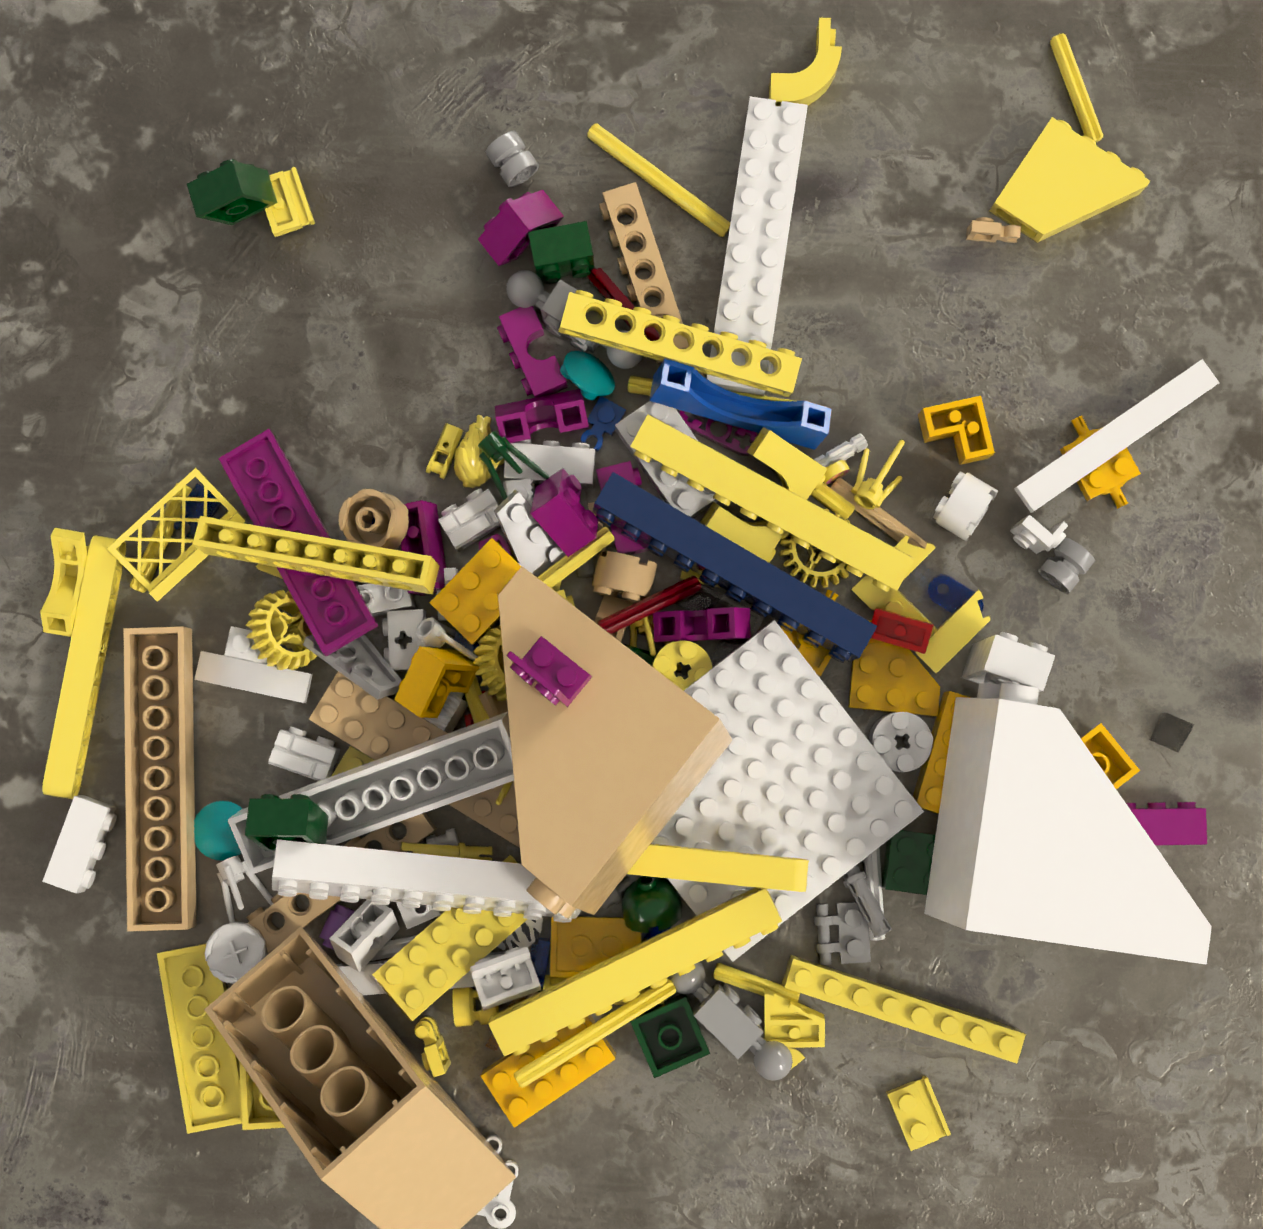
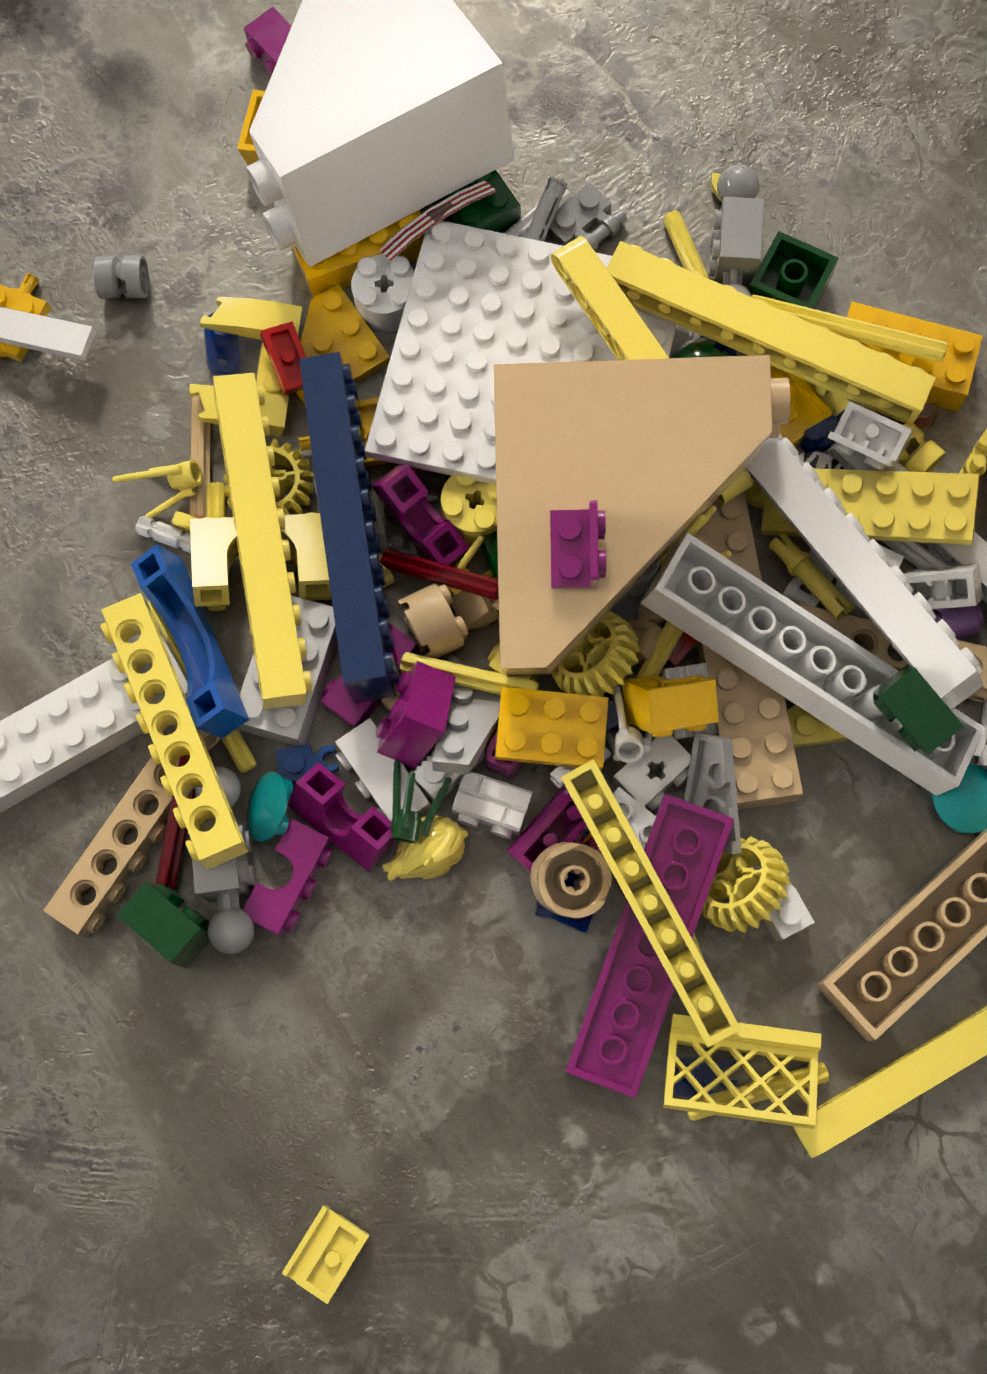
camera: 125 degrees left, 10 degrees down
light yellow arch [40,528,89,637] -> none
dark green brick [187,159,277,225] -> none
white slope [194,651,313,703] -> none
white brick [268,726,340,781] -> none
light yellow bar [426,423,464,479] -> none
magenta brick [478,190,564,266] -> none
light grey wheel [485,131,539,187] -> none
light yellow axle [587,123,730,237] -> none
magenta beam [680,410,757,456] -> none
light yellow wing [764,989,825,1048] -> none
light yellow brick [782,955,1026,1064] -> none
light yellow plate [886,1076,951,1151] -> none
yellow brick [918,396,995,465] -> none
white brick [933,471,998,541] -> none
white brick [961,632,1055,692] -> none
white bracket [1010,515,1068,554] -> none
clear smoke slope [1150,713,1194,752] -> none
none -> sticker [380,181,496,261]

